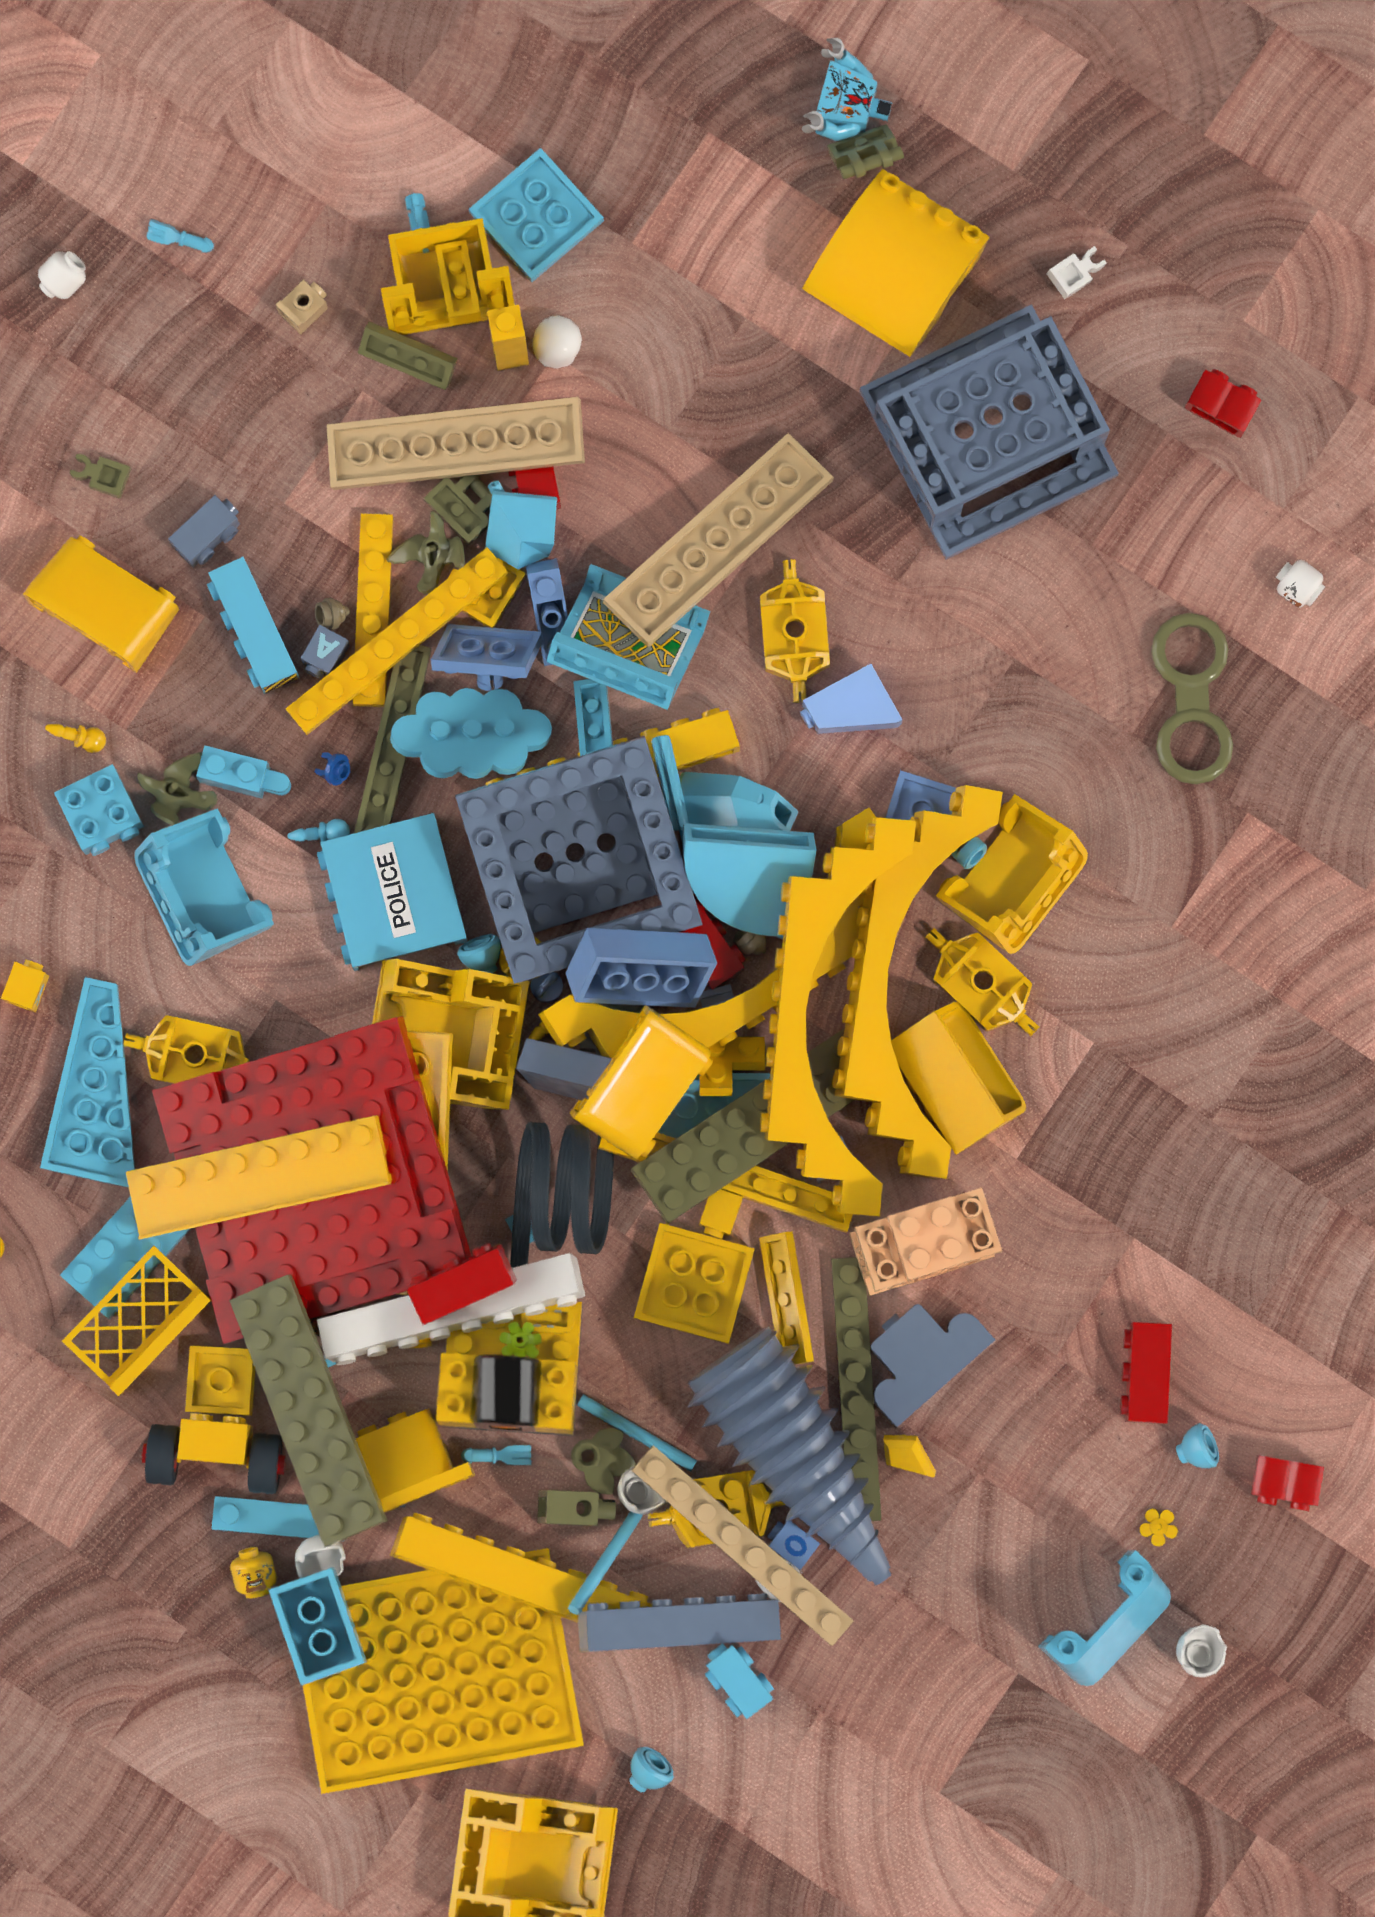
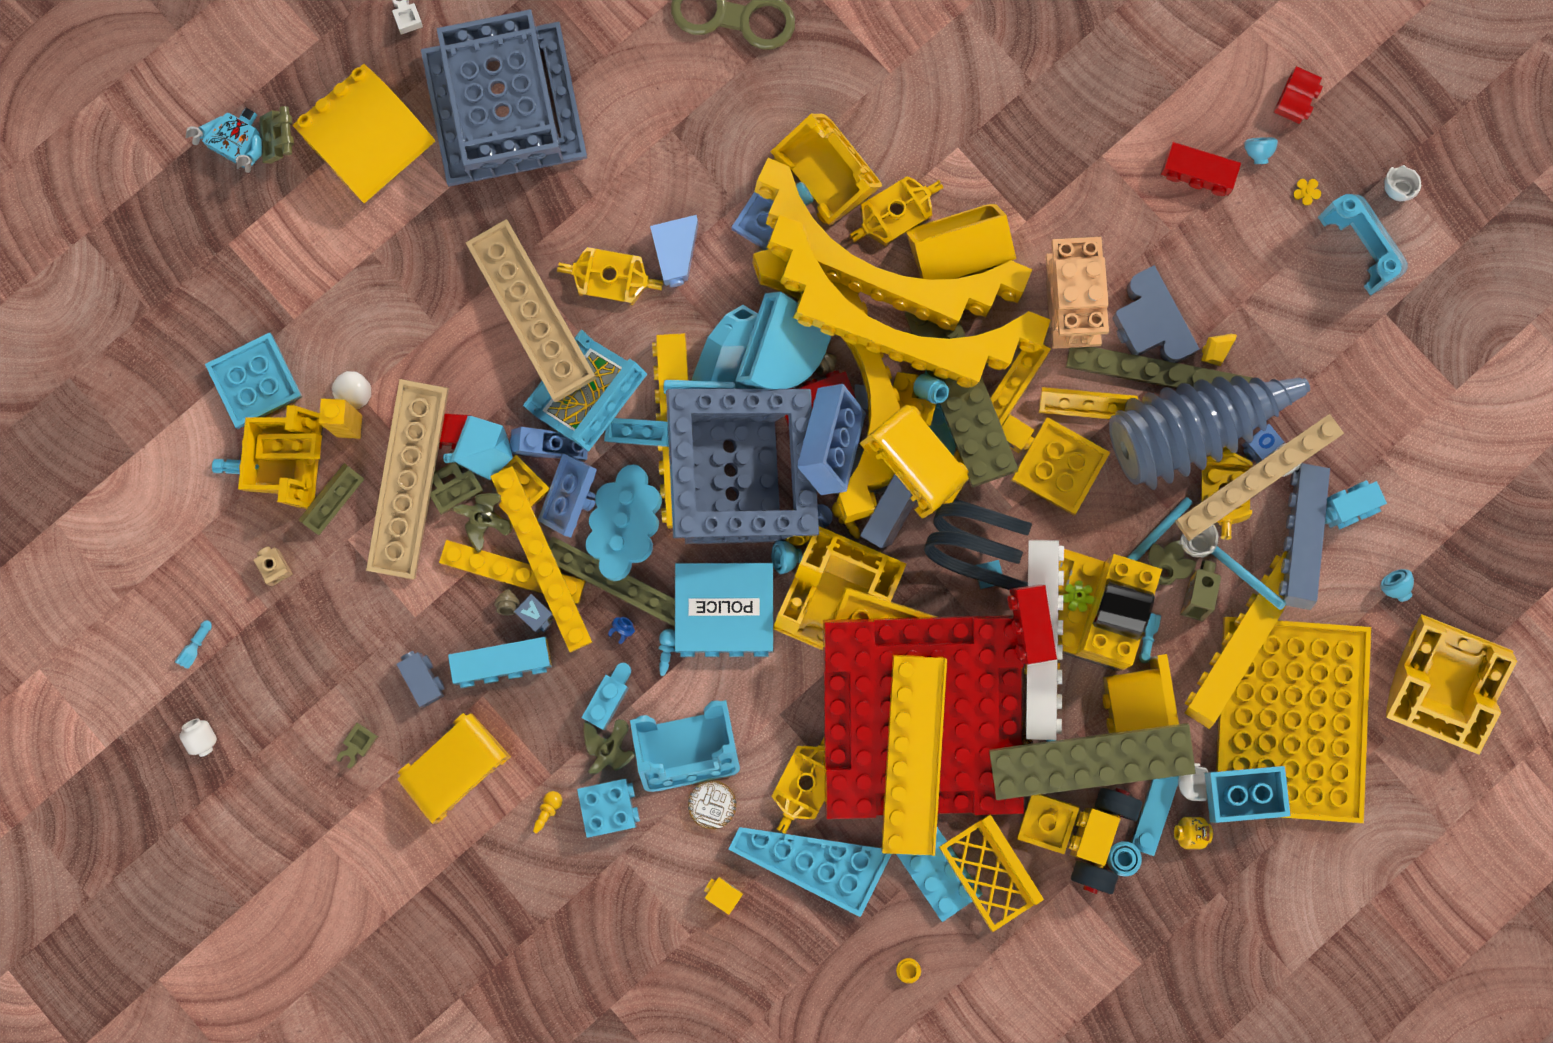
camera: 75 degrees left, 0 degrees up
none -> tile [688,780,737,829]
none -> medium azure brick [913,374,949,404]
none -> medium azure brick [1107,841,1142,876]

